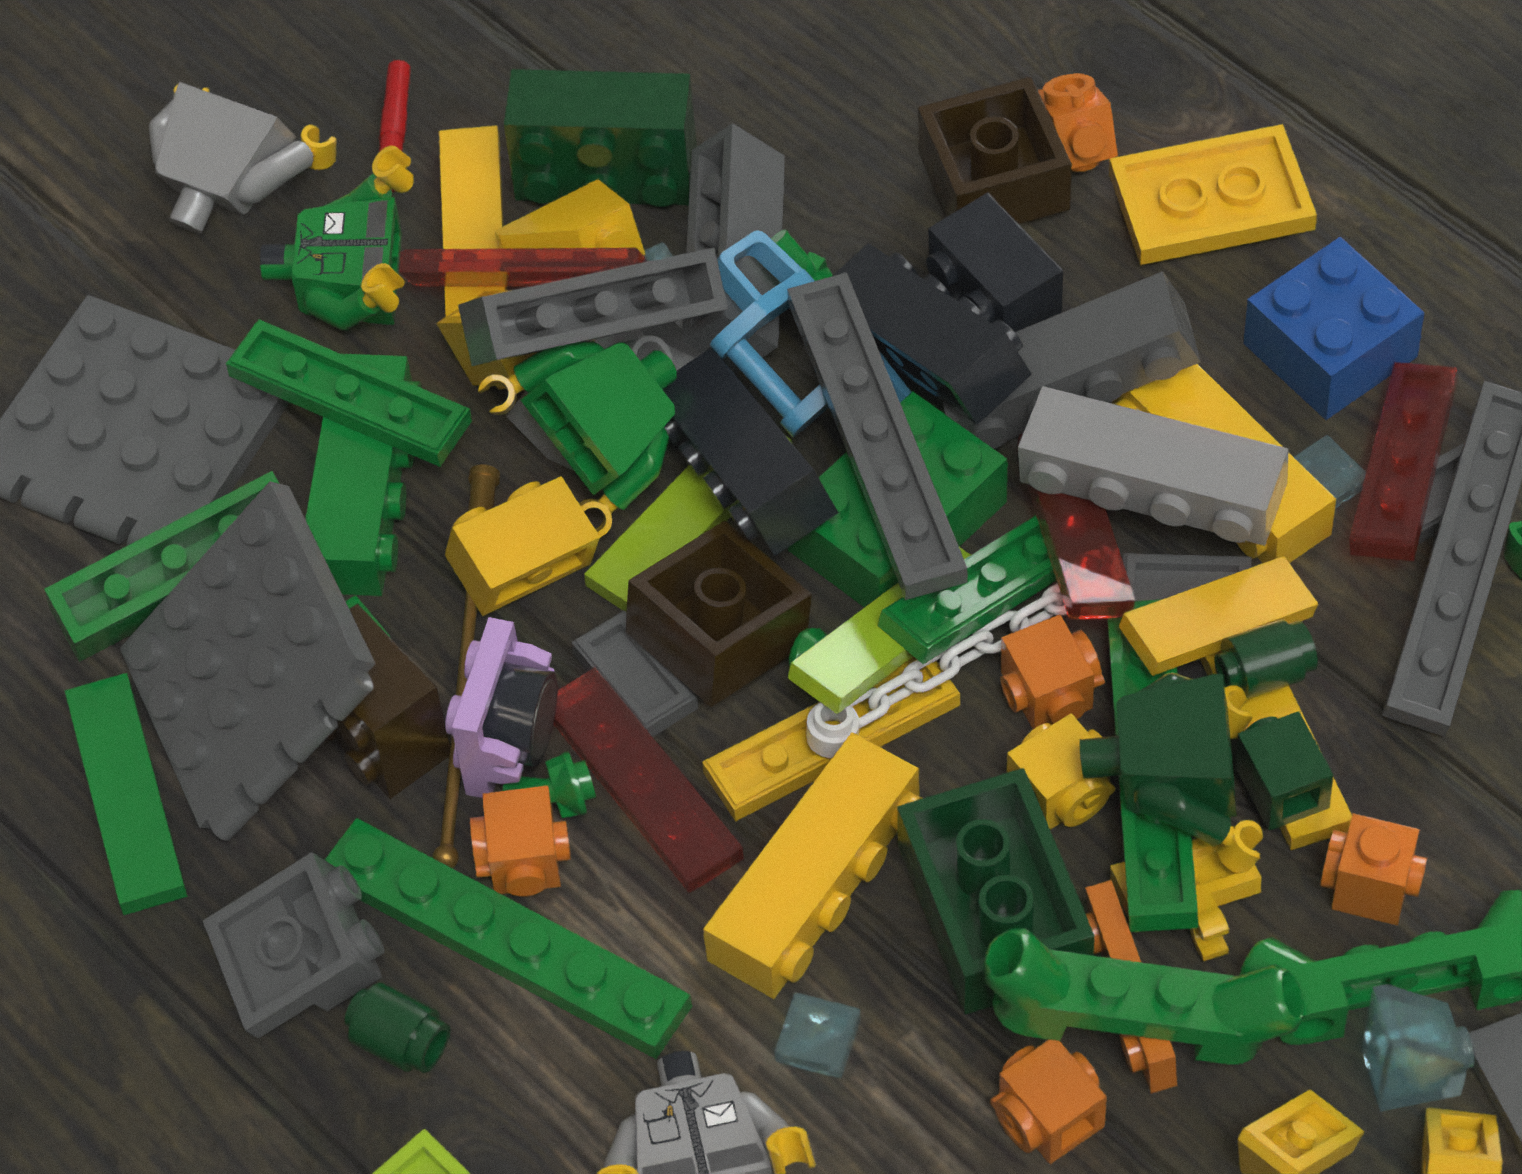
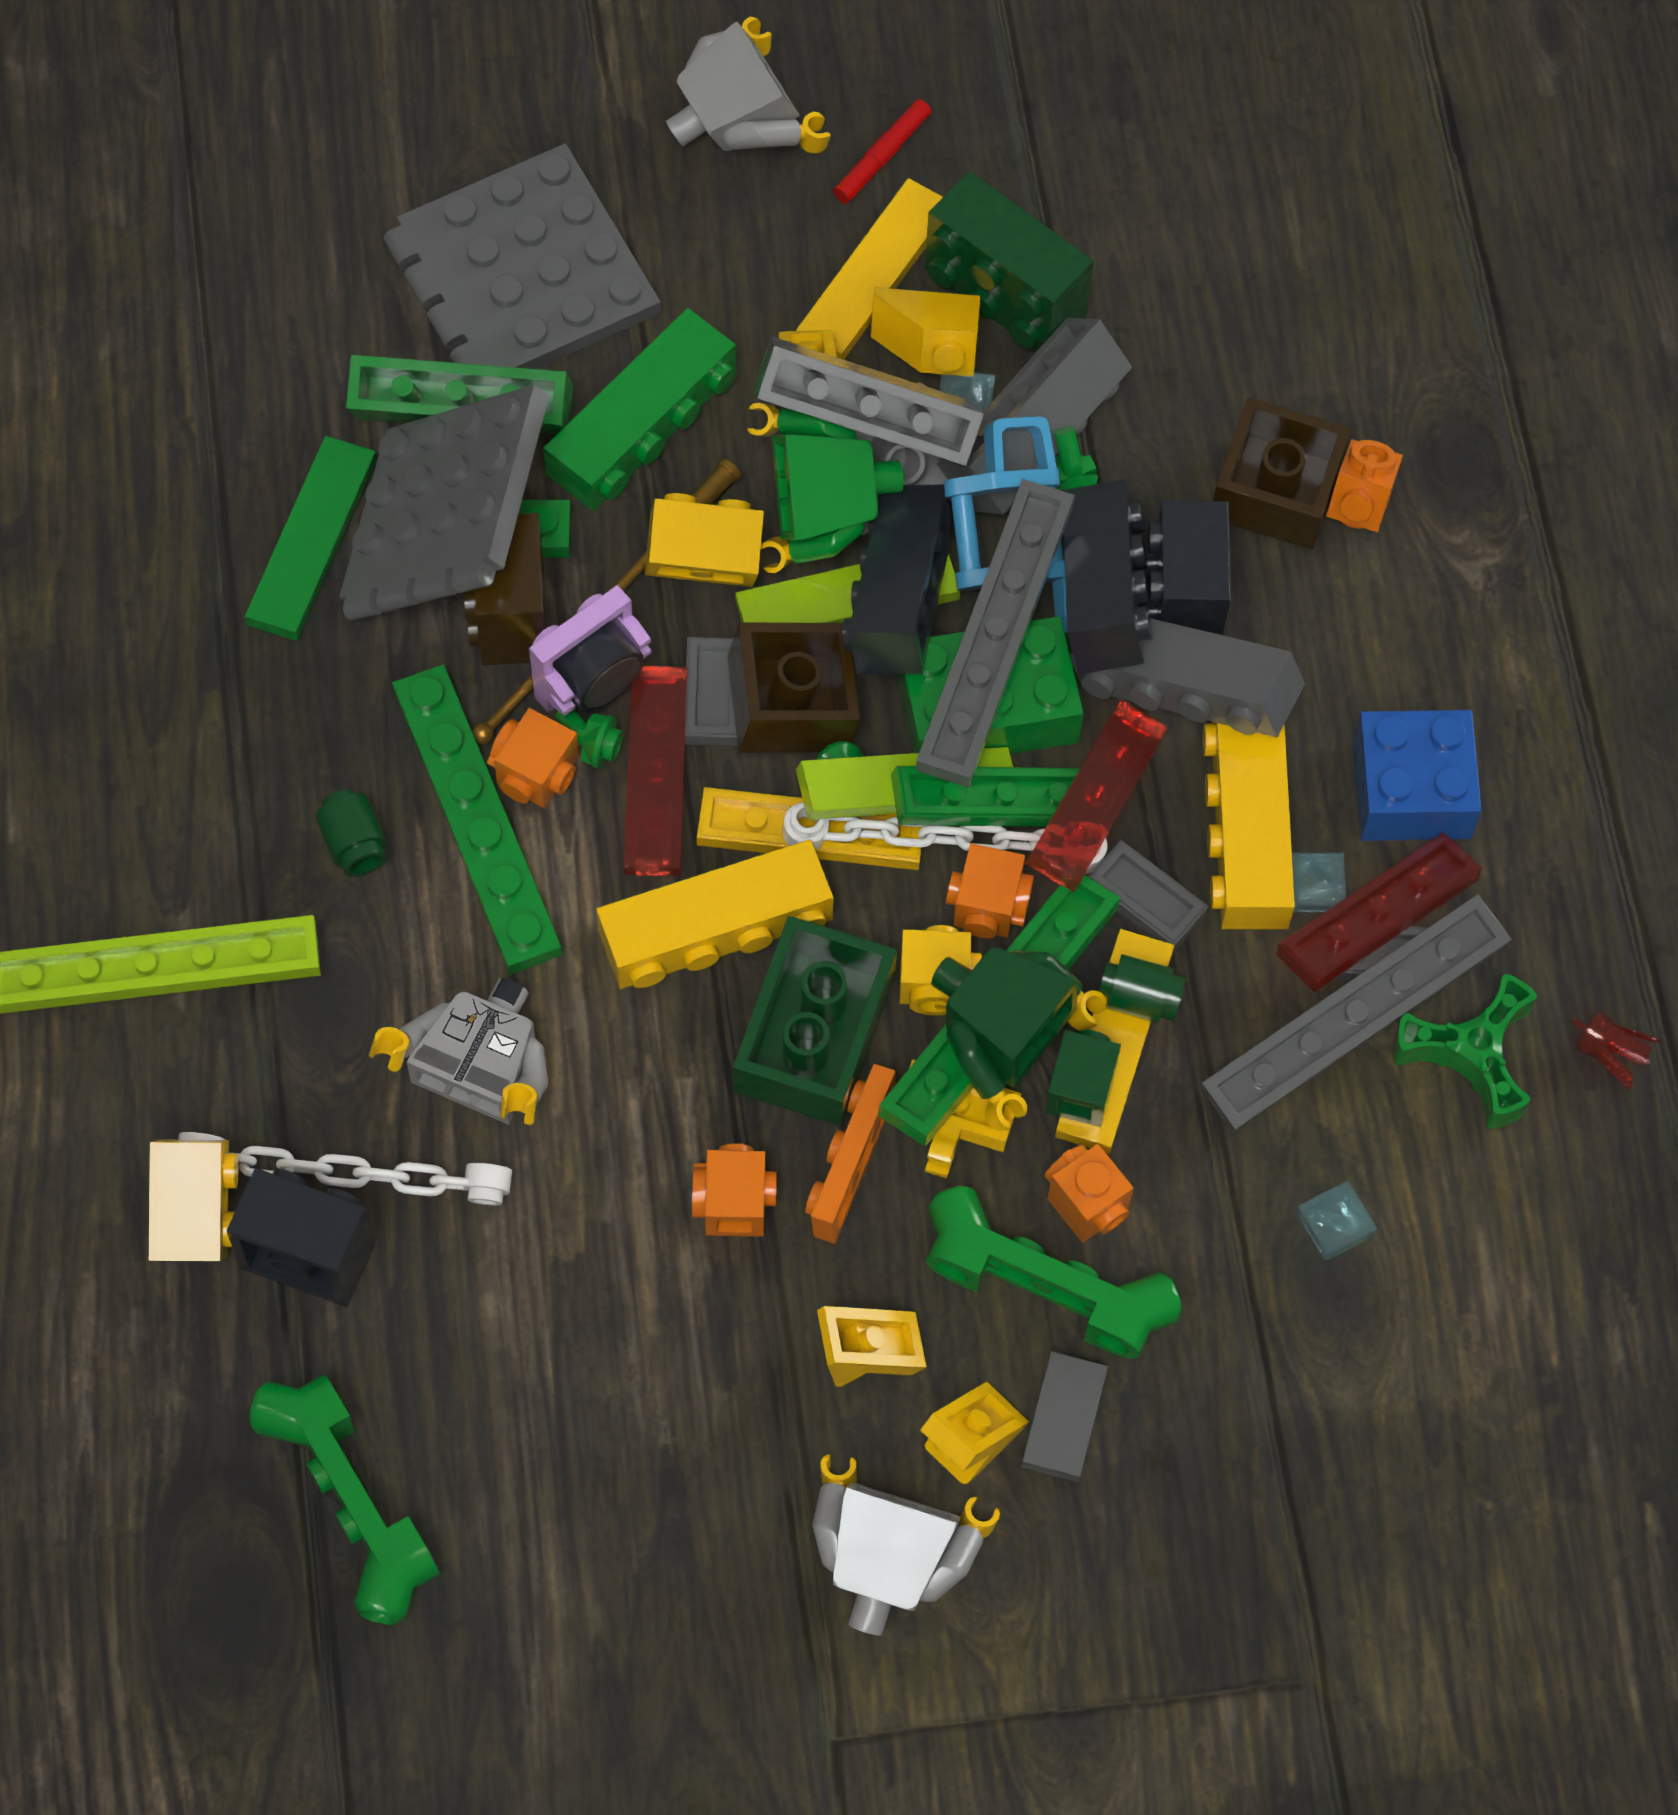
camera: 30 degrees right, 10 degrees up
dark grey plate [203,852,384,1038] -> none
green tile [226,319,472,467] -> none
green torso [260,146,414,331] -> none
clear red tile [399,248,648,287] -> none
clear light blue tile [775,992,861,1079] -> none
green plate [982,928,1304,1064] -> none
light grey brick [1018,386,1289,546] -> none
yellow plate [1109,124,1317,265] -> none
yellow tile [1119,556,1318,676] -> none
clear light blue slope [1361,984,1474,1111] -> none

